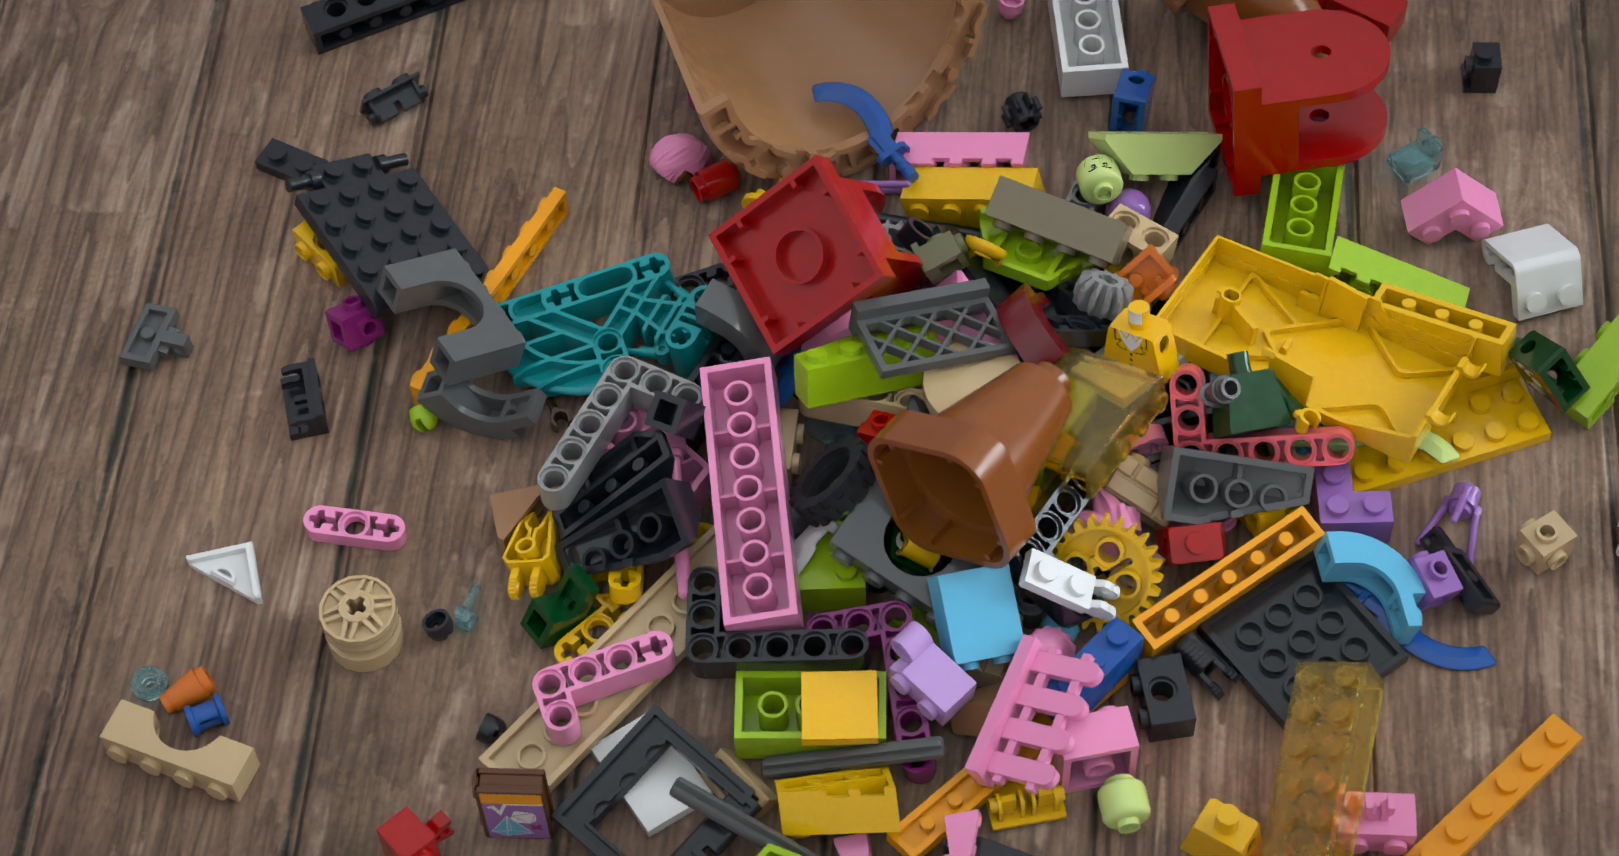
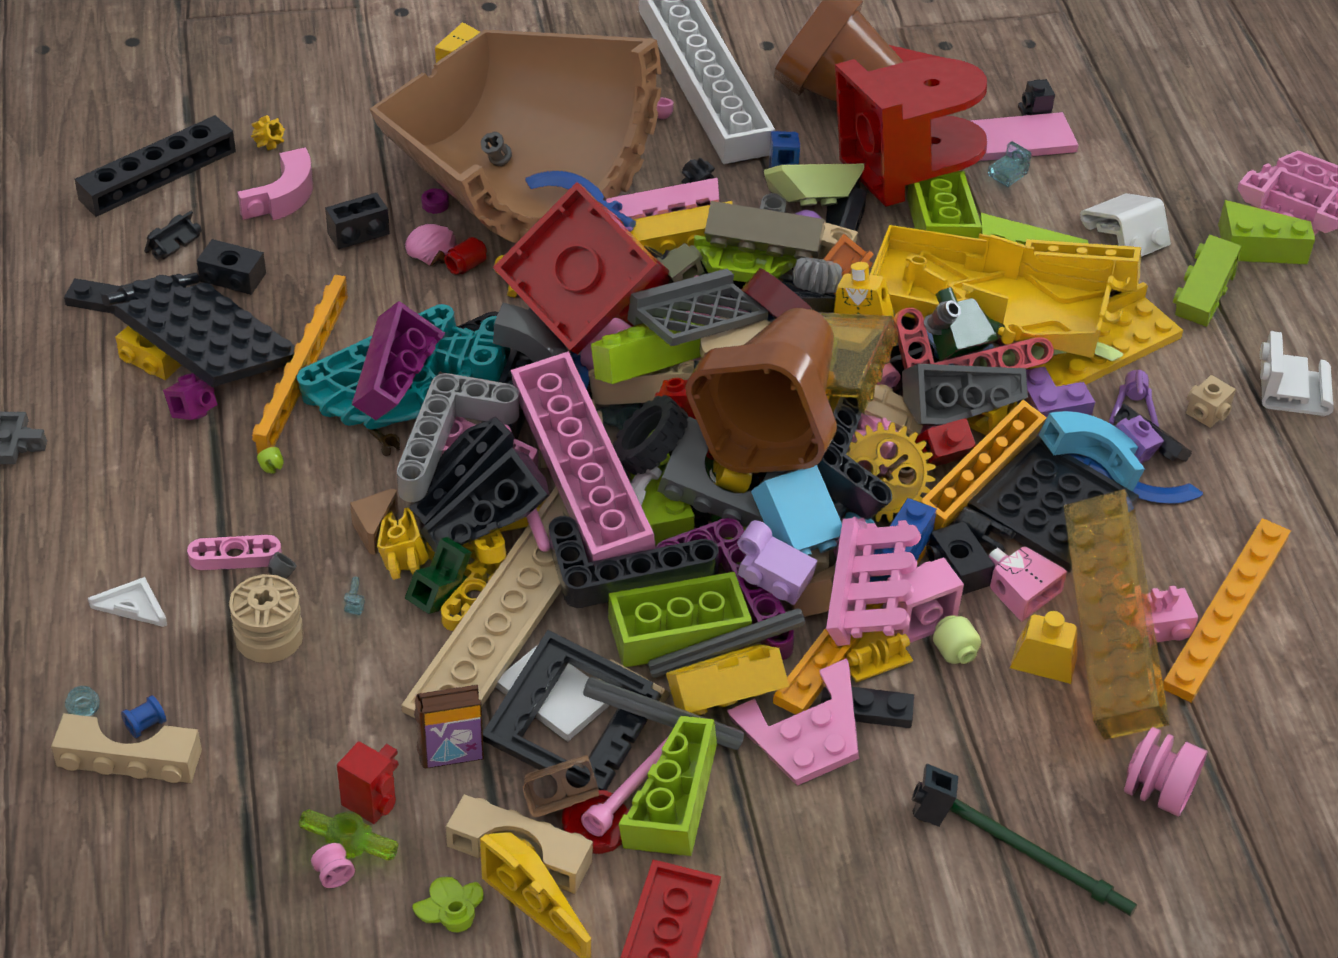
camera: 20 degrees left, 10 degrees down
orange cone [159,665,218,715] -> none
black hinge [280,357,329,441] -> none
dark grey arch [377,248,526,386] -> none
dark grey arch [416,370,547,439] -> none
black hinge [422,609,454,641] -> none
black hinge [476,712,507,745] -> none
bright pink beam [532,631,677,746] -> none
black brick [644,390,706,441] -> none
yellow tile [801,670,879,746] -> none
yellow piece [965,235,1008,268] -> none
white hinge [1019,548,1121,621] -> none
yellowish green head [1076,154,1124,205] -> none
bright pink brick [1400,167,1504,245] -> none
dark green torso [1508,330,1591,412] -> none
none -> black brick [197,239,266,295]
none -> bright pink arch [238,147,313,220]
none -> dark grey hinge [268,552,297,579]
none -> black brick [325,192,390,250]
none -> magenta wedge [352,301,445,420]
none -> dark grey bush [481,132,512,166]
none -> bright pink tile [971,112,1078,161]
none -> bright pink torso [989,547,1067,621]

